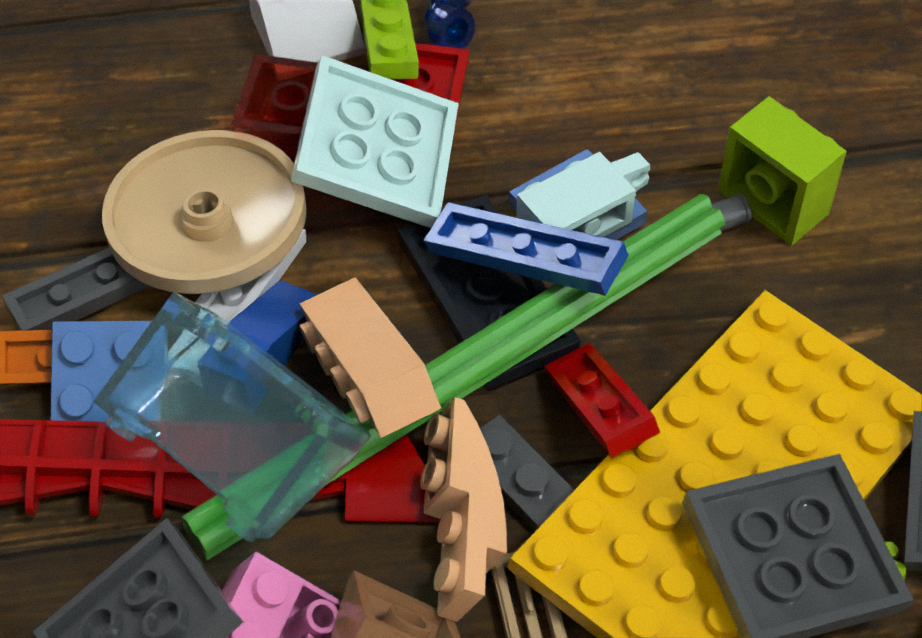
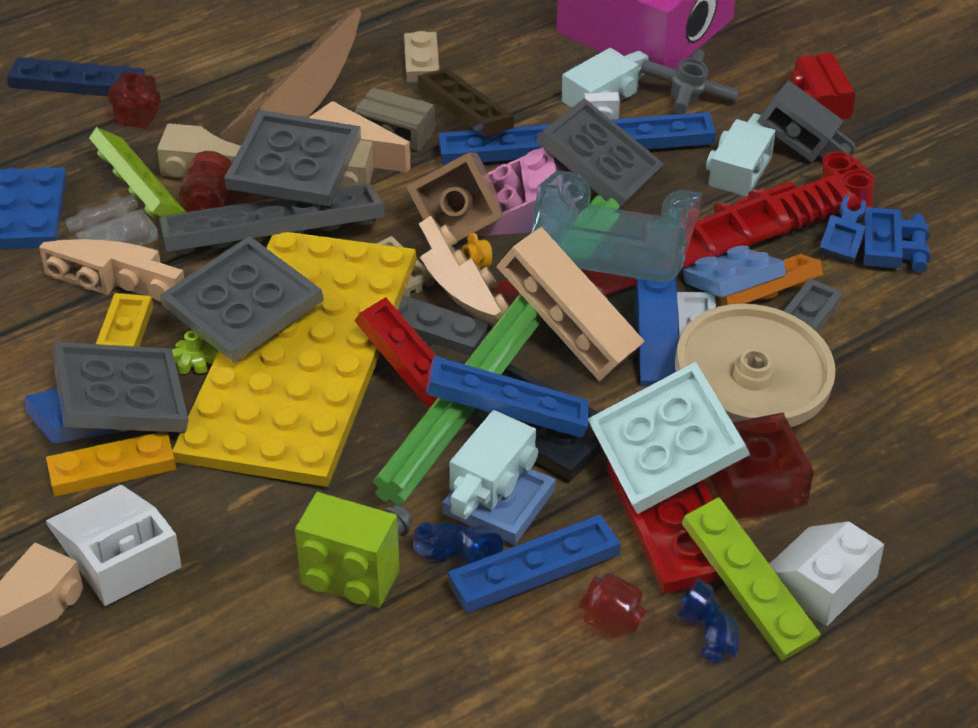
camera: 155 degrees right, 10 degrees down
none -> clear blue arm [413,522,503,565]
none -> blue plate [448,514,621,614]
none -> light orange plate [461,233,492,269]
none -> clear red head [578,573,647,638]

